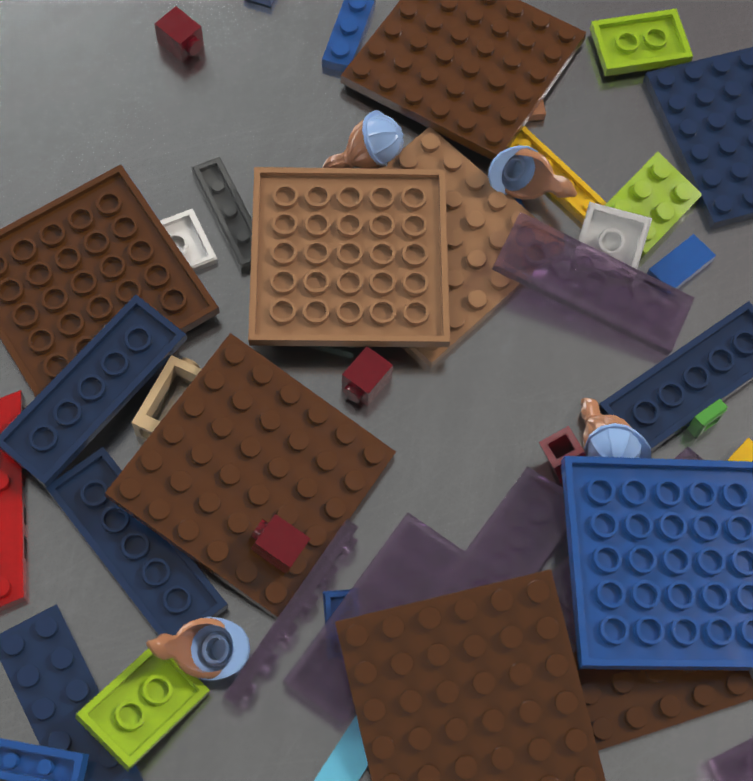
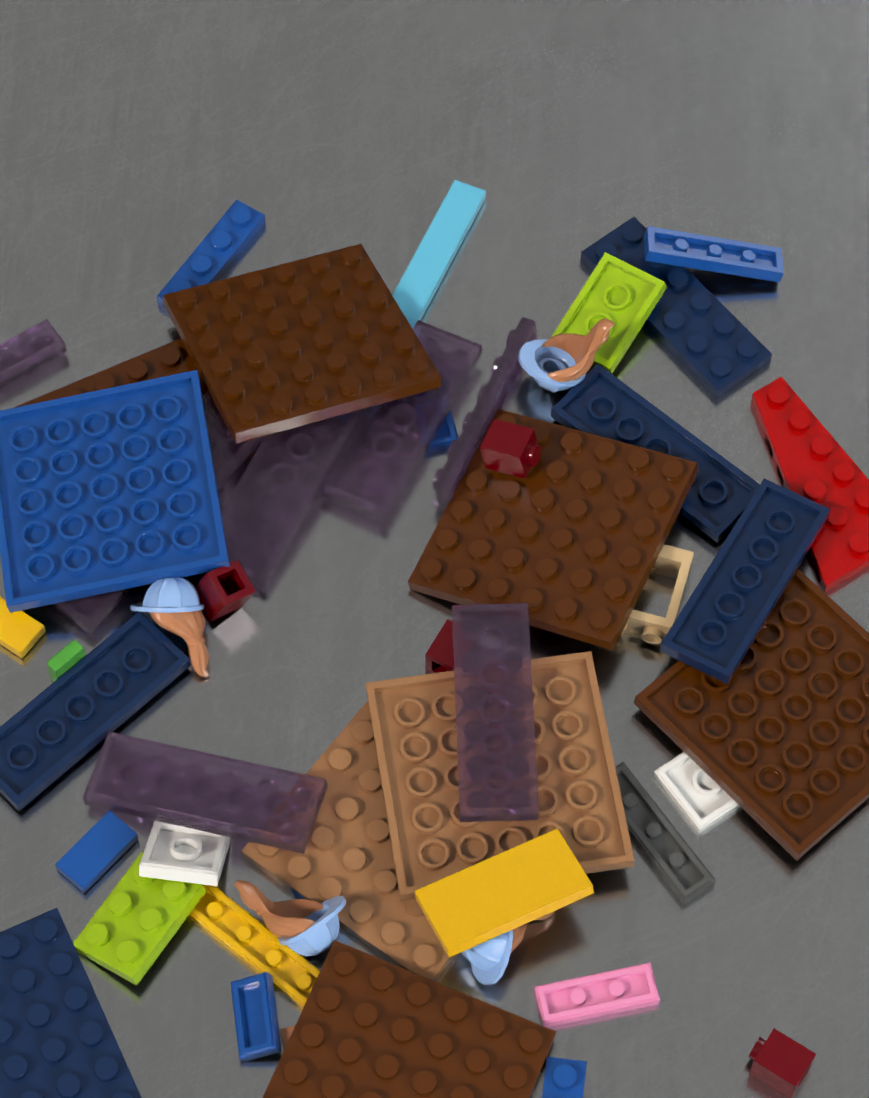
camera: 175 degrees right, 5 degrees down
none -> blue tile [230,972,282,1062]
none -> yellow tile [414,828,594,958]
none -> clear purple plate [452,603,539,822]
none -> bright pink tile [534,963,660,1027]

